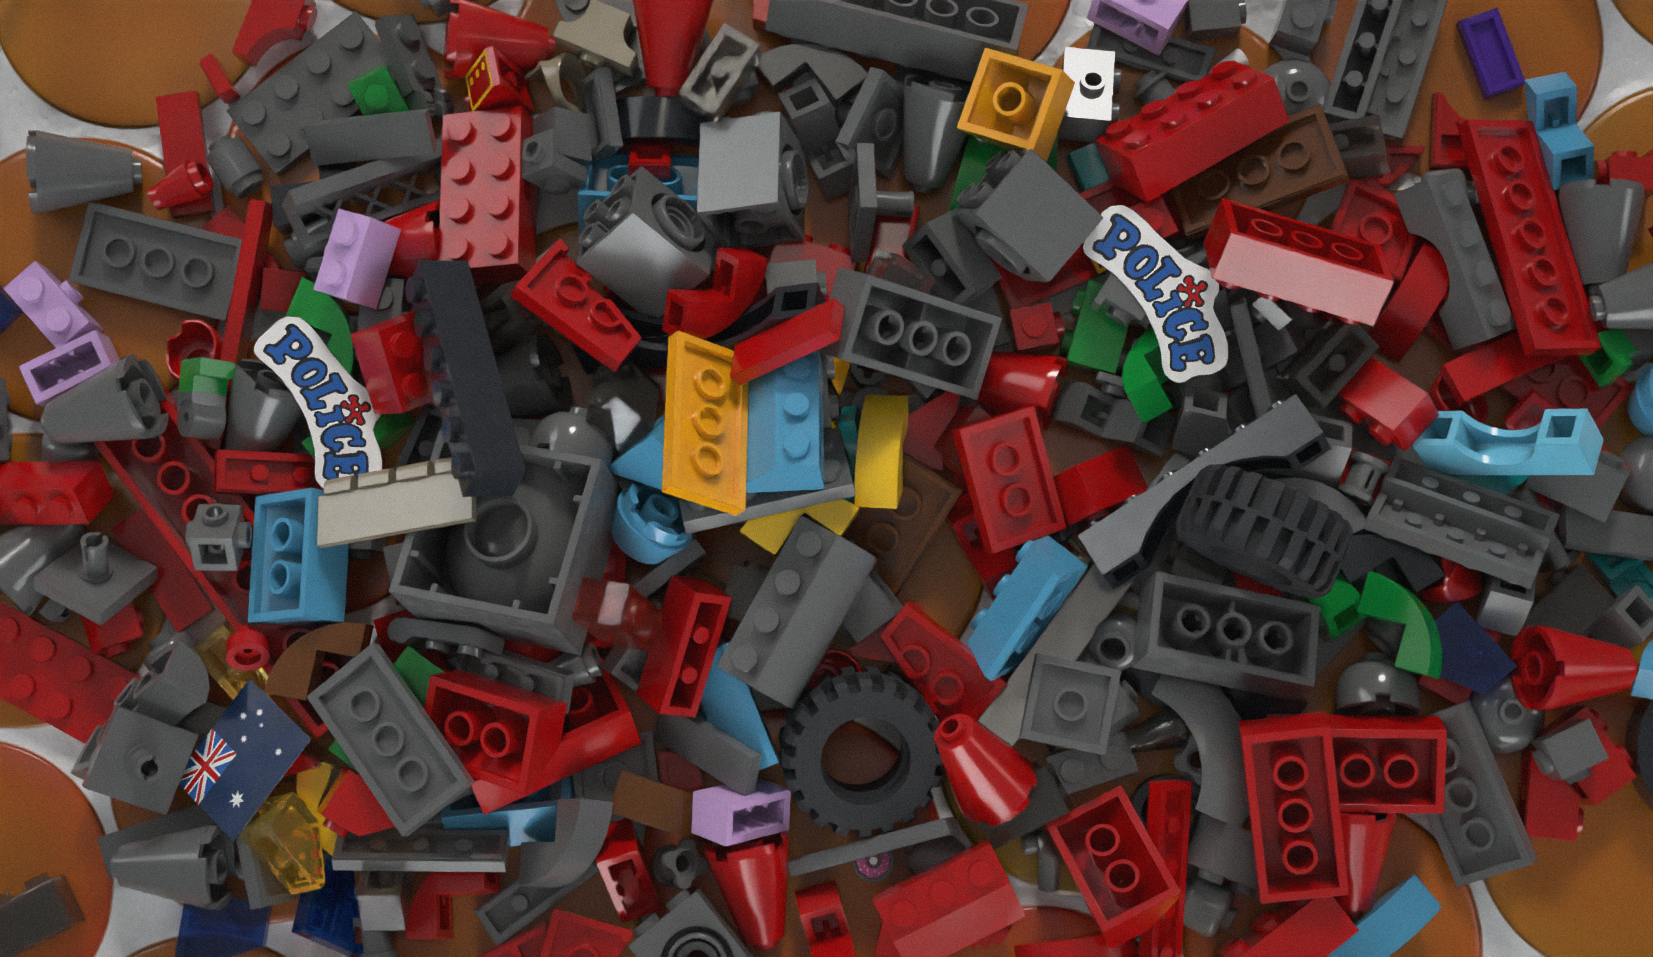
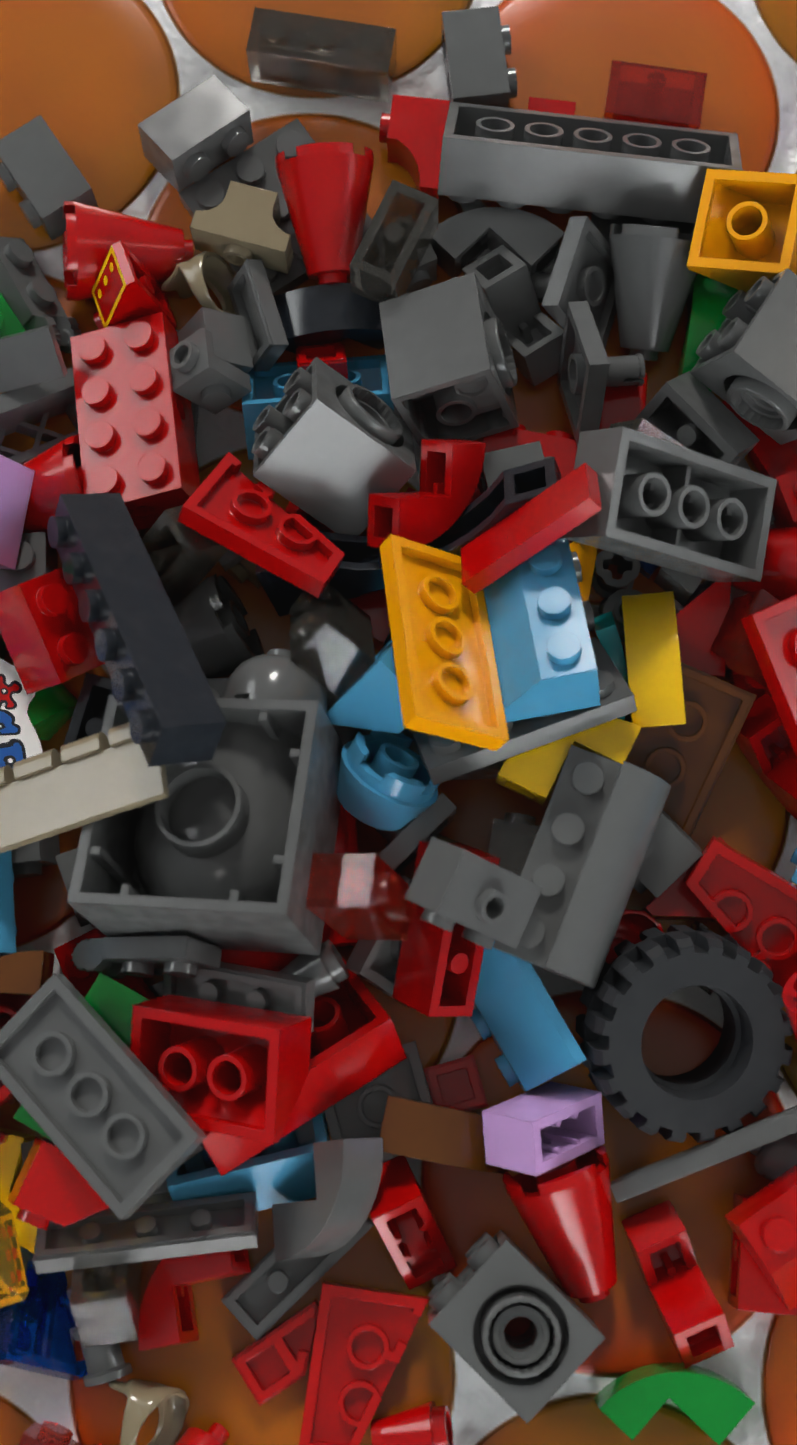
camera: 10 degrees left, 5 degrees down
dark grey brick [651,838,708,889] -> none
dark grey tile [654,714,762,796] -> none
tile [852,851,894,882] -> none
none -> dark grey brick [404,837,543,950]

